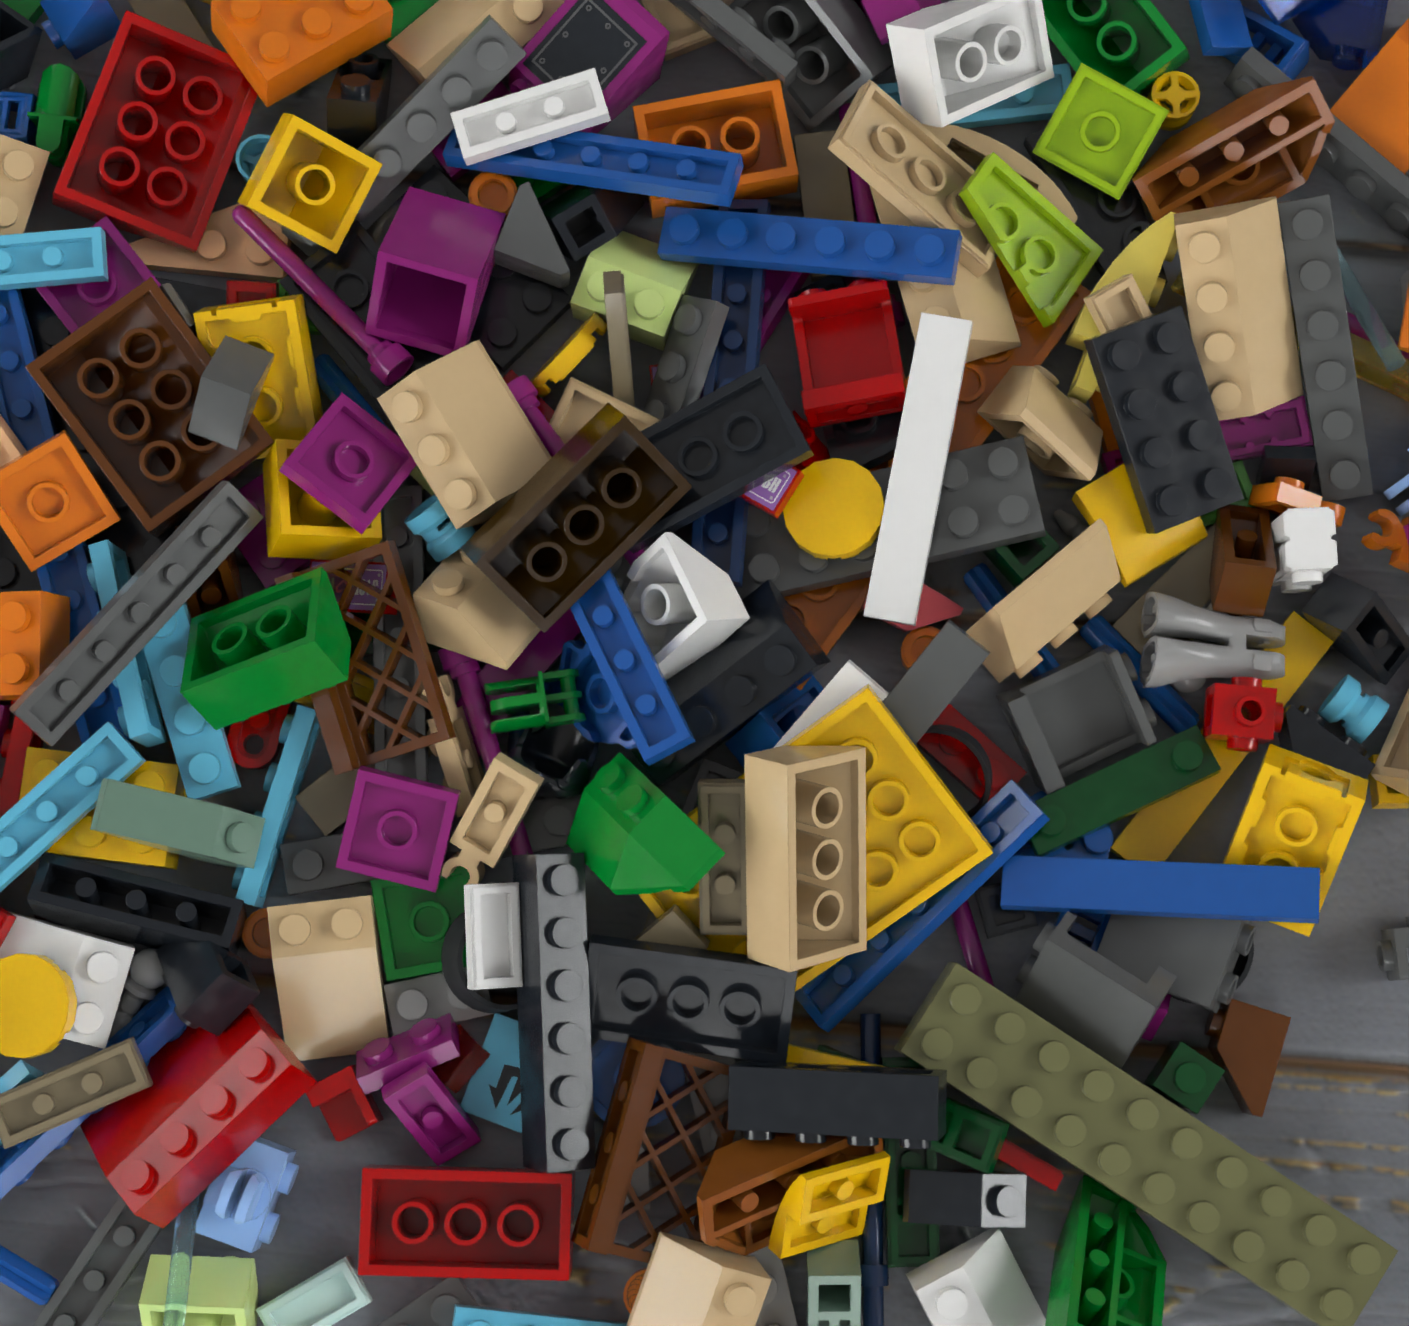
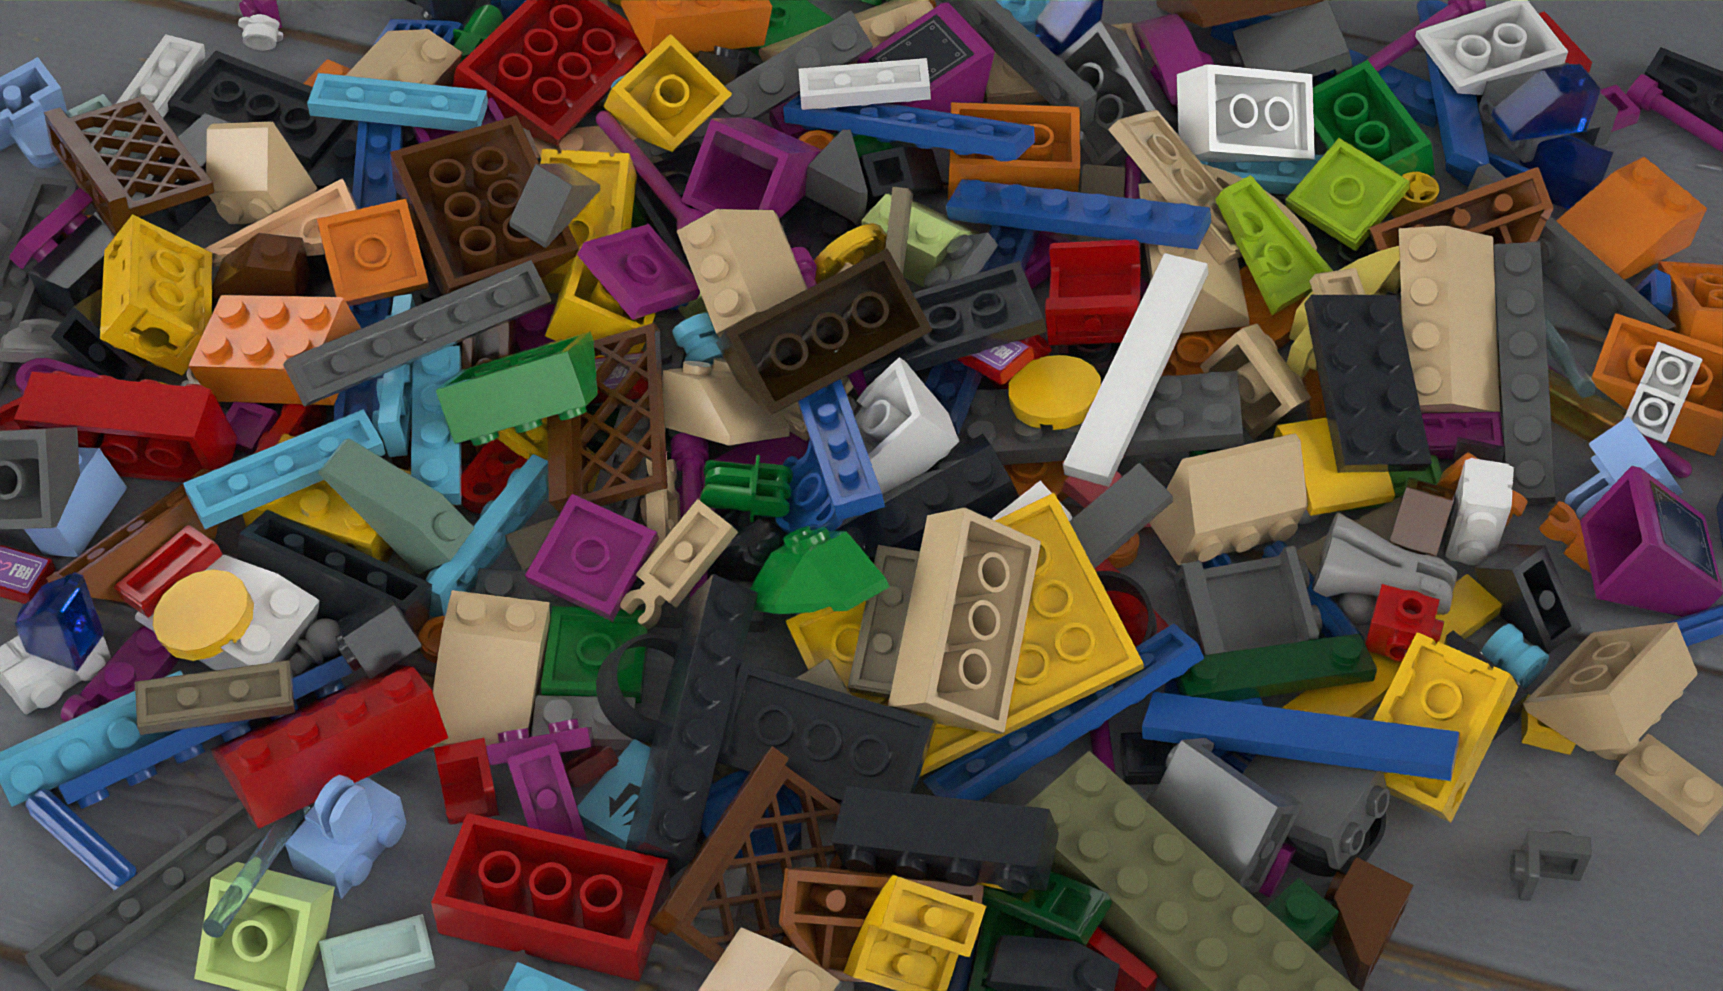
camera: 10 degrees right, 30 degrees down
white tile [464,882,523,990] -> none

